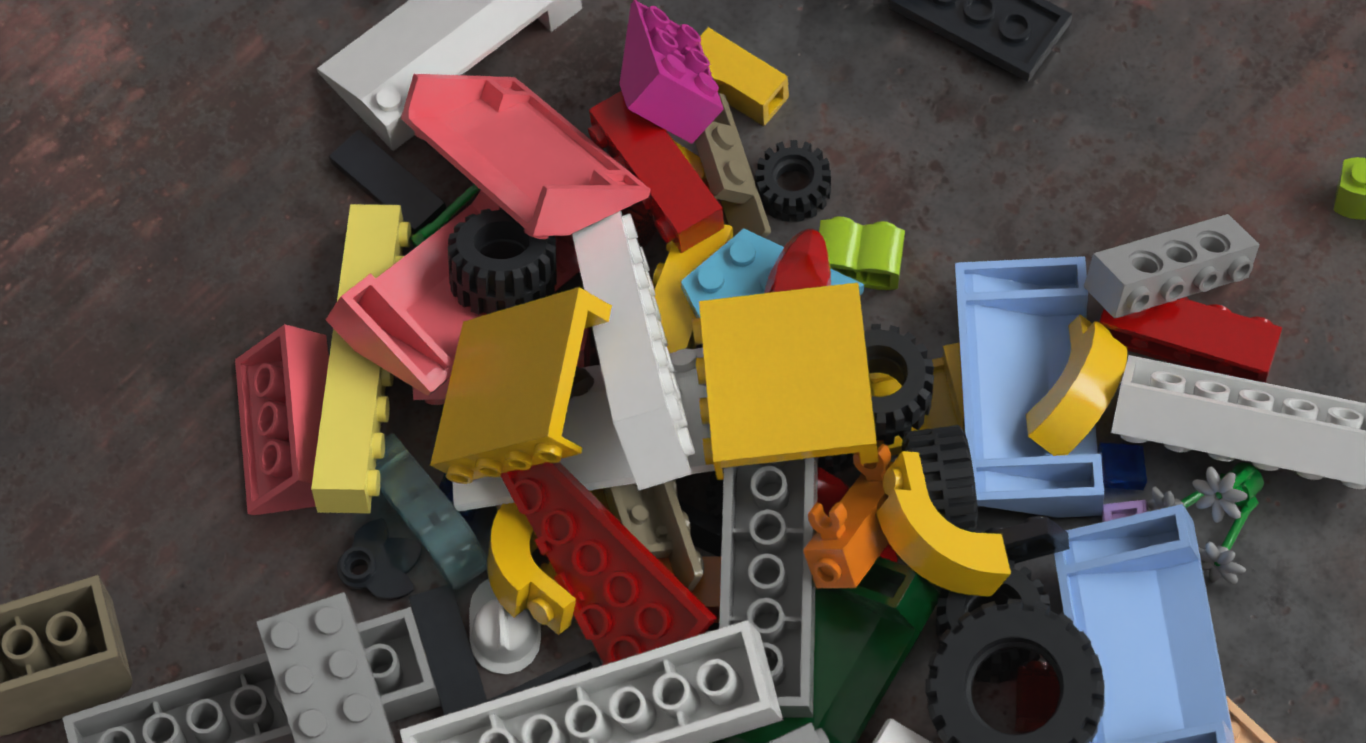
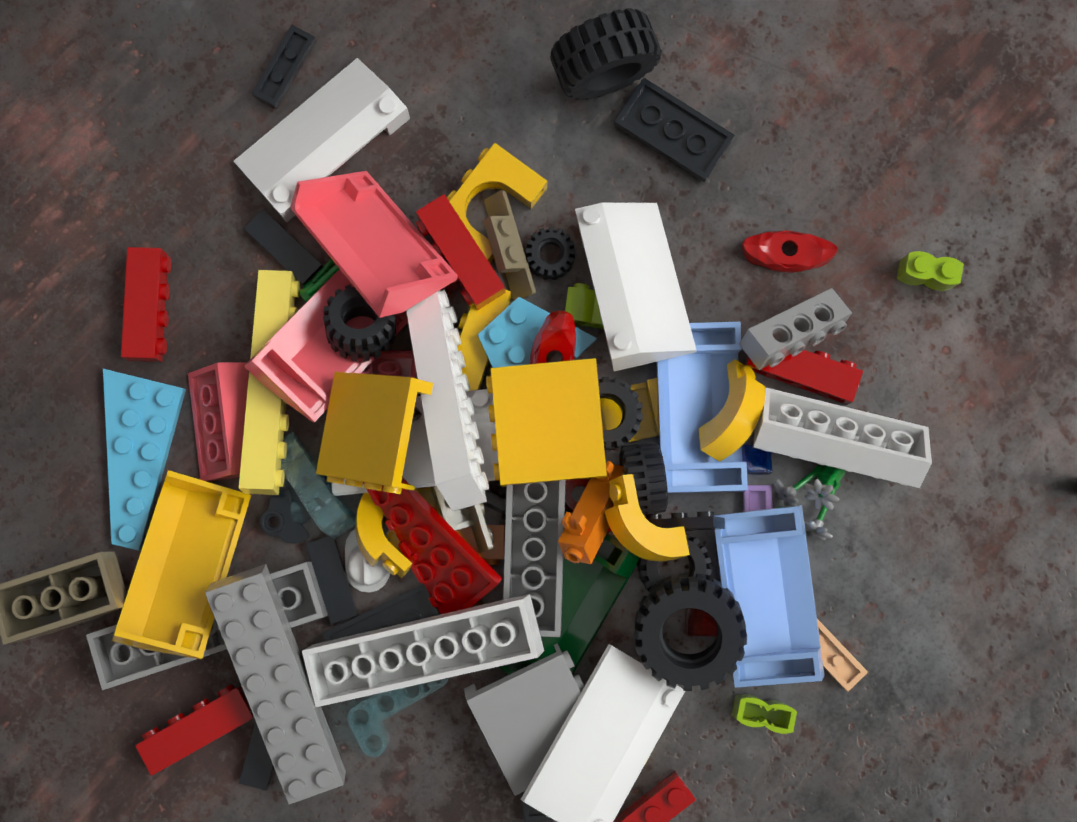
camera: 10 degrees left, 20 degrees up
dark pink slope [619,0,724,144] -> none
none -> medium azure wing [103,369,186,551]
none -> yellow slope [112,470,251,659]
none -> red brick [121,247,171,362]
none -> white slope [575,203,697,371]
none -> red piece [742,231,838,273]

